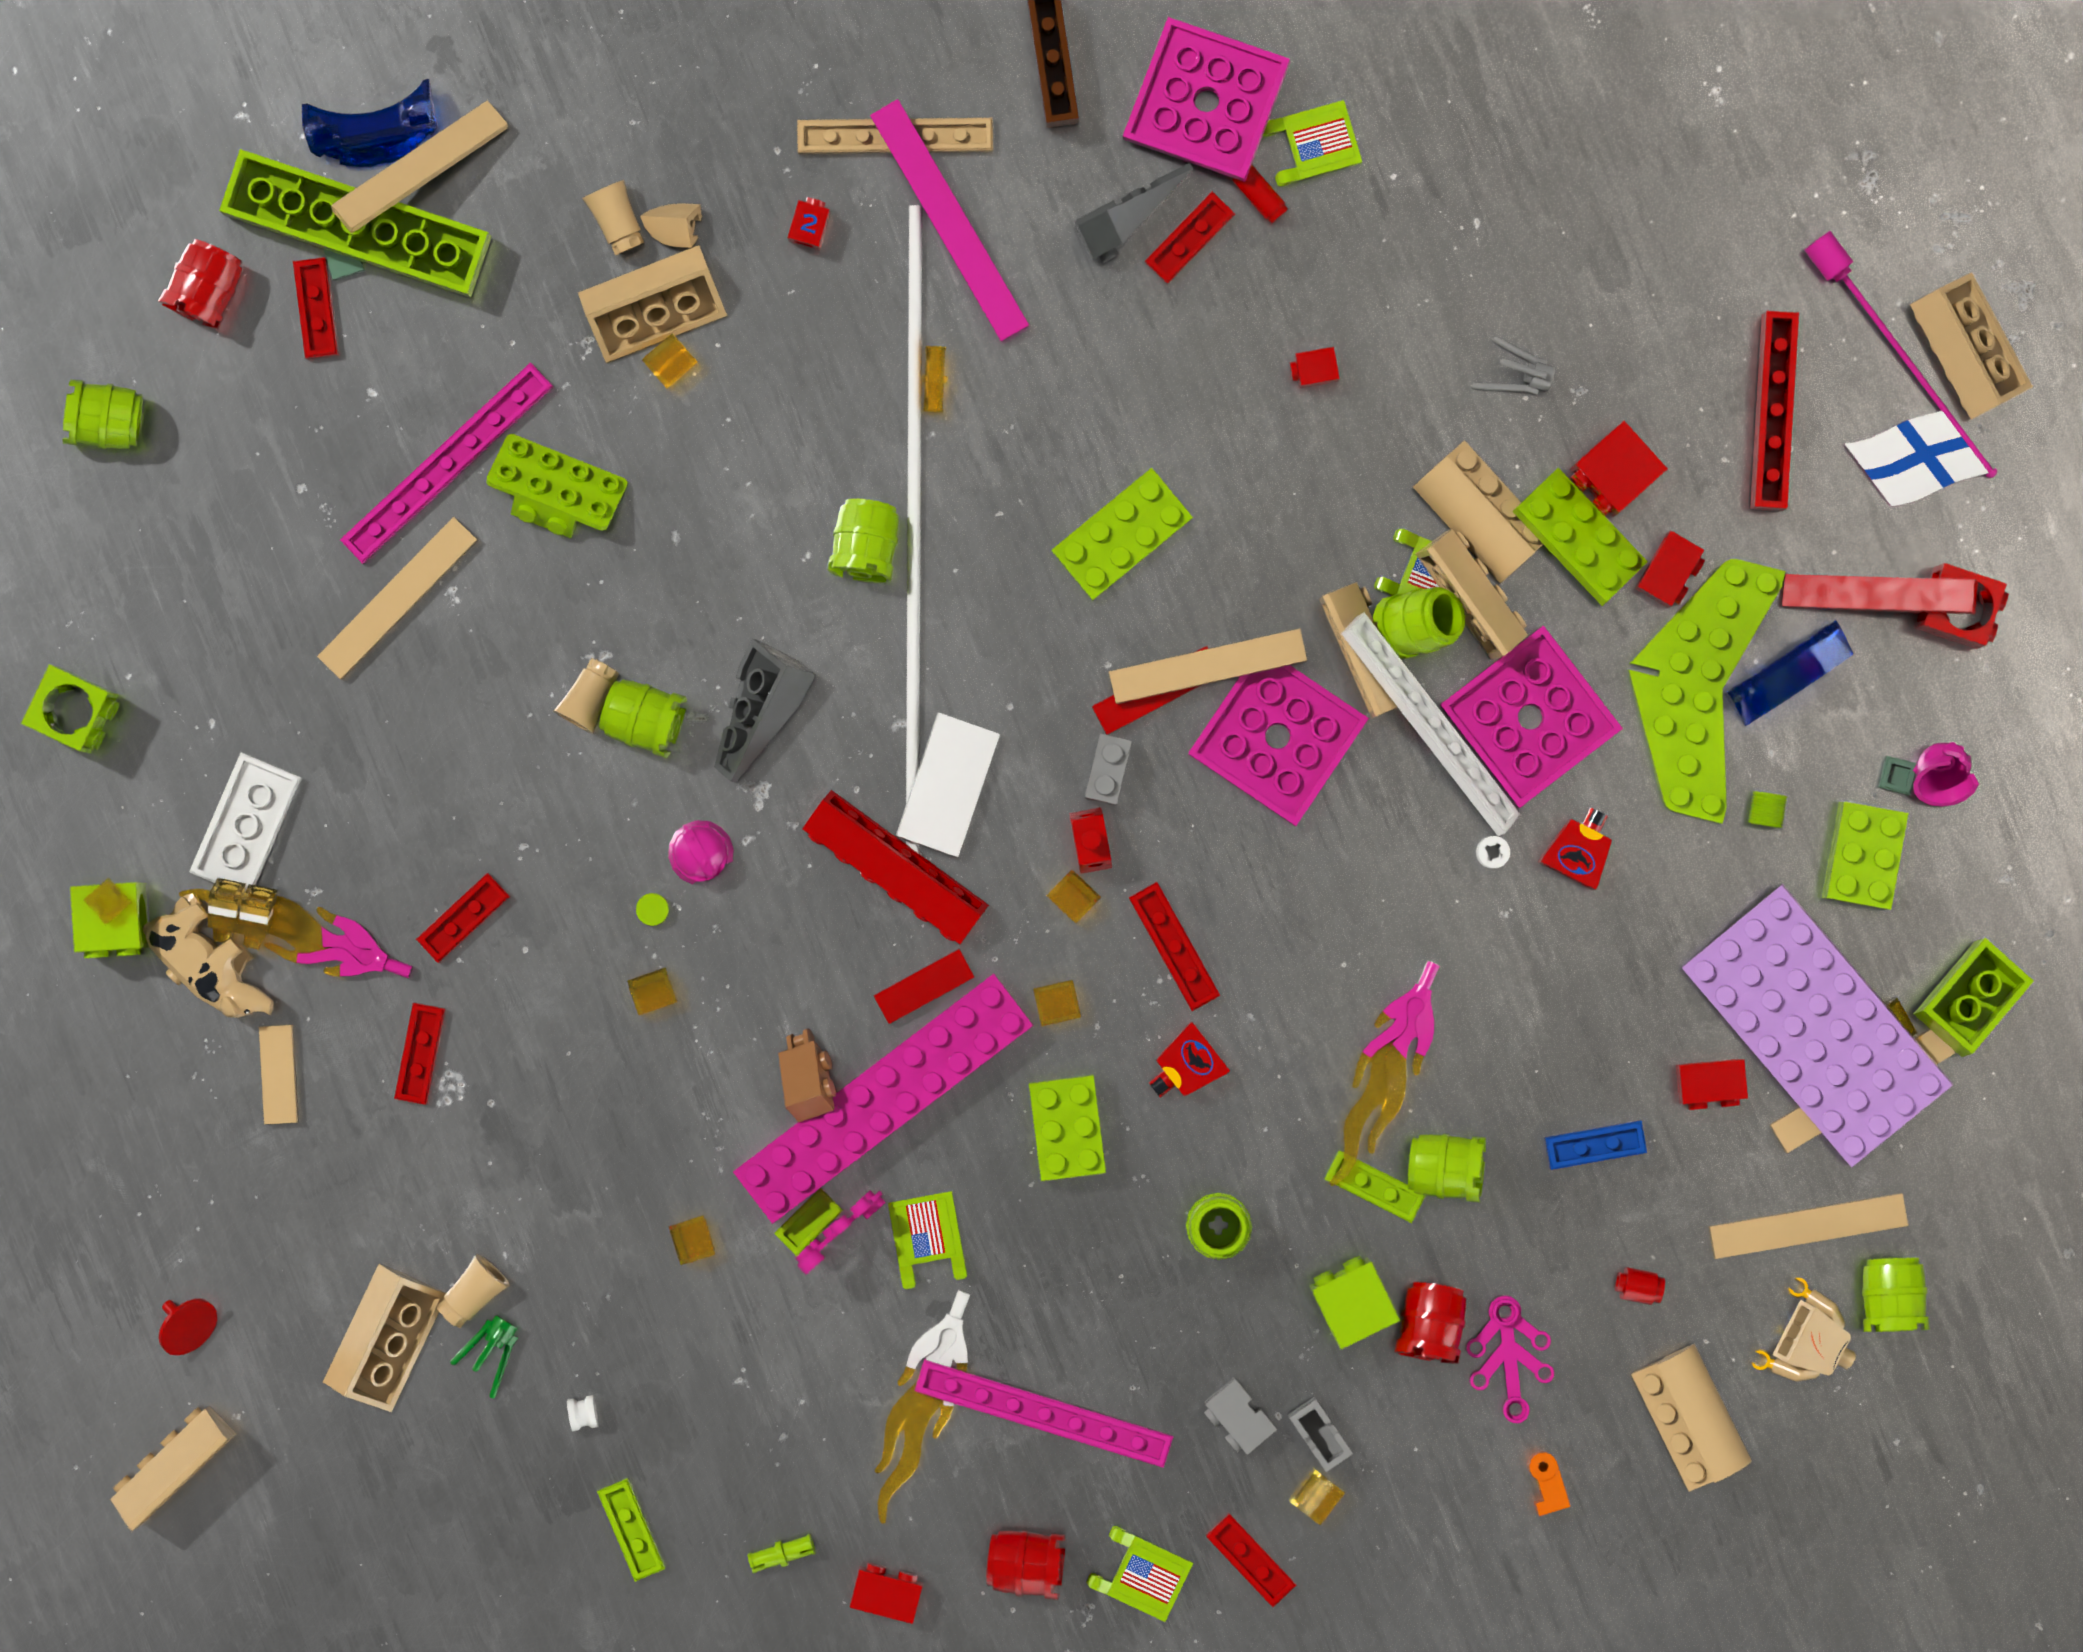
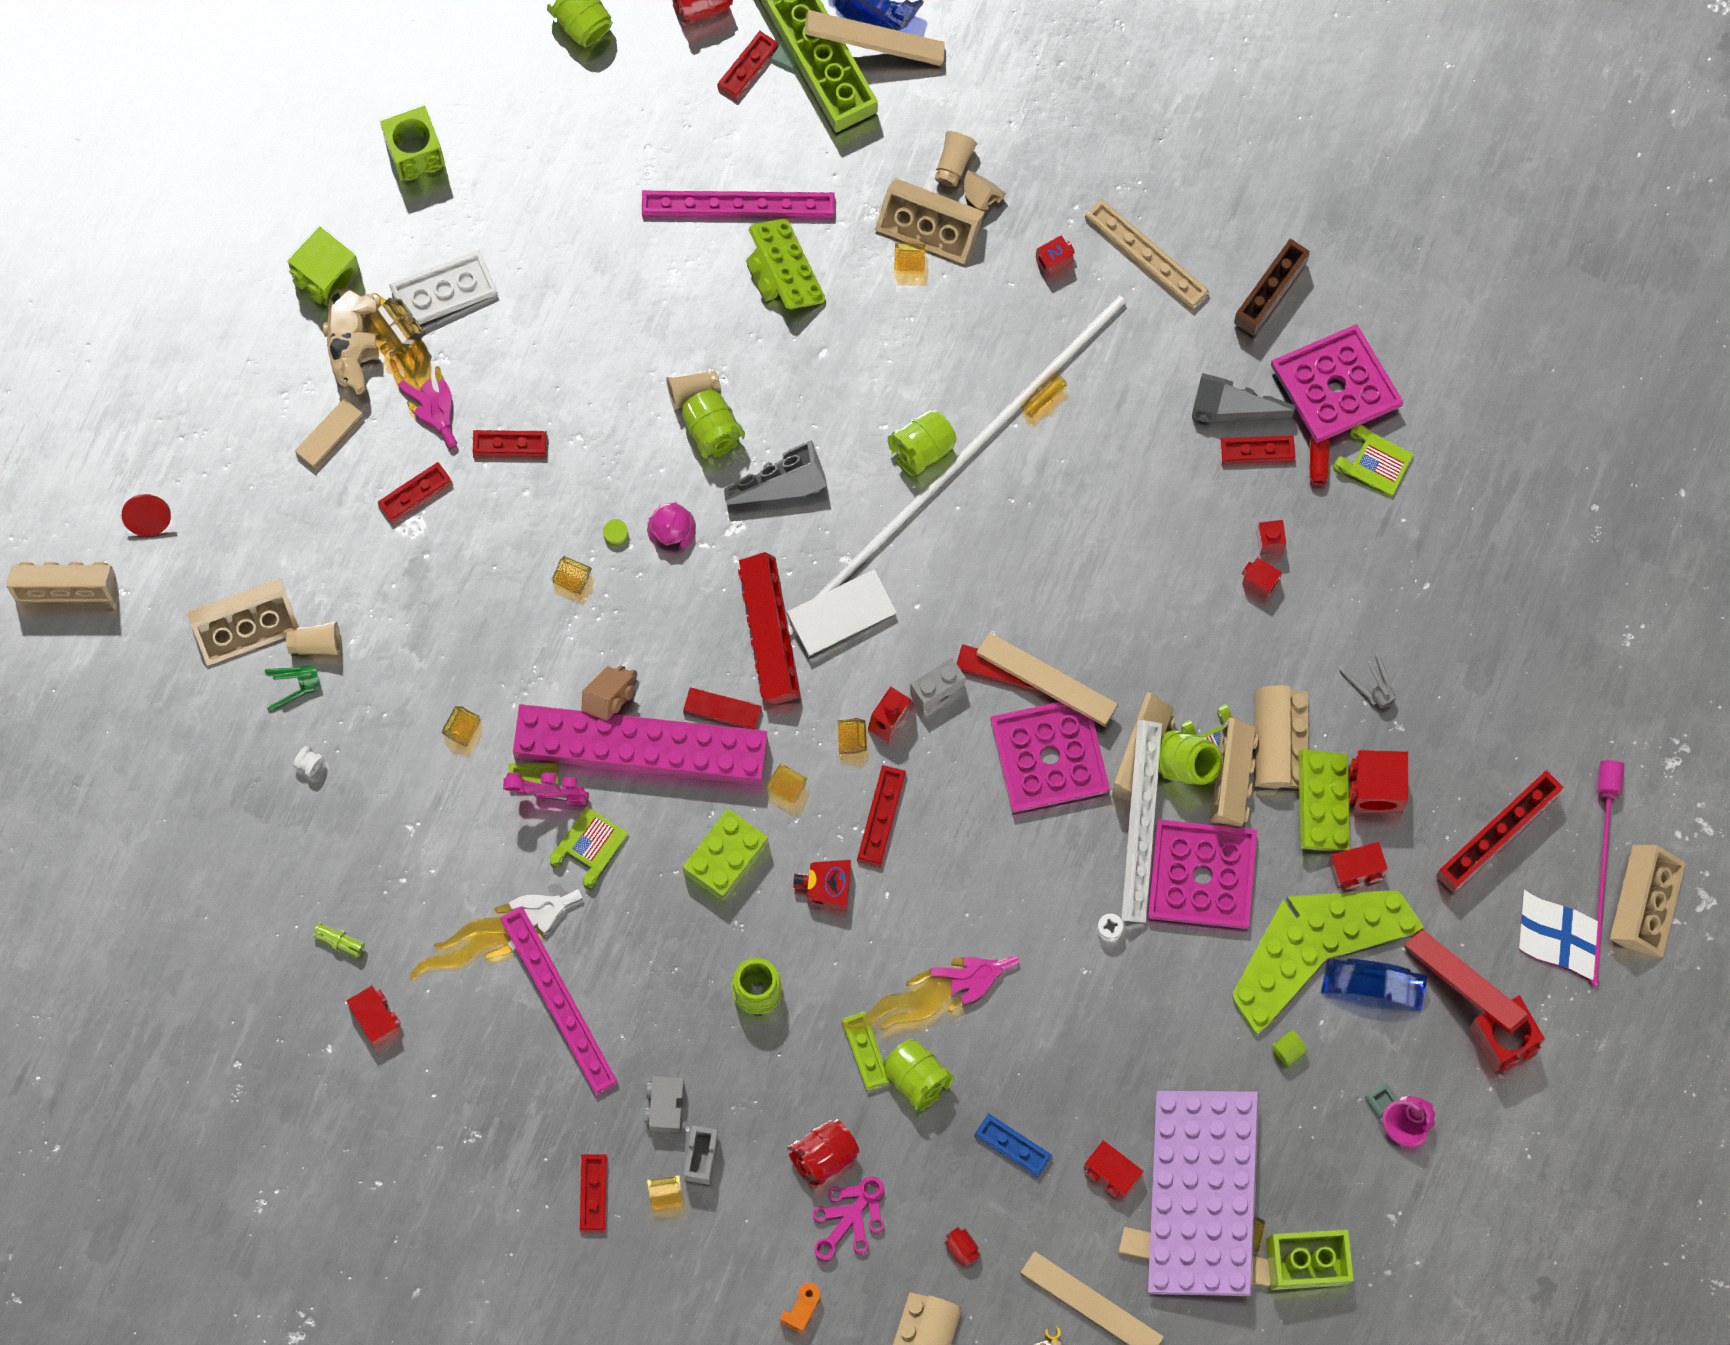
camera: 50 degrees right, 15 degrees down
clear yellow tile [84,878,132,924] -> none
tan tile [317,517,478,680] -> none
lime tile [597,1478,666,1582] -> none
dark pink tile [870,99,1029,342] -> none
red piece [986,1530,1065,1600] -> none
lime plate [1051,468,1193,601] -> none
lime flag [1086,1526,1193,1622] -> none
lime brick [1309,1255,1400,1349] -> none
red torso [1538,808,1612,890] -> none
lime brick [1822,801,1909,910] -> none
none -> red brick [1256,520,1286,555]

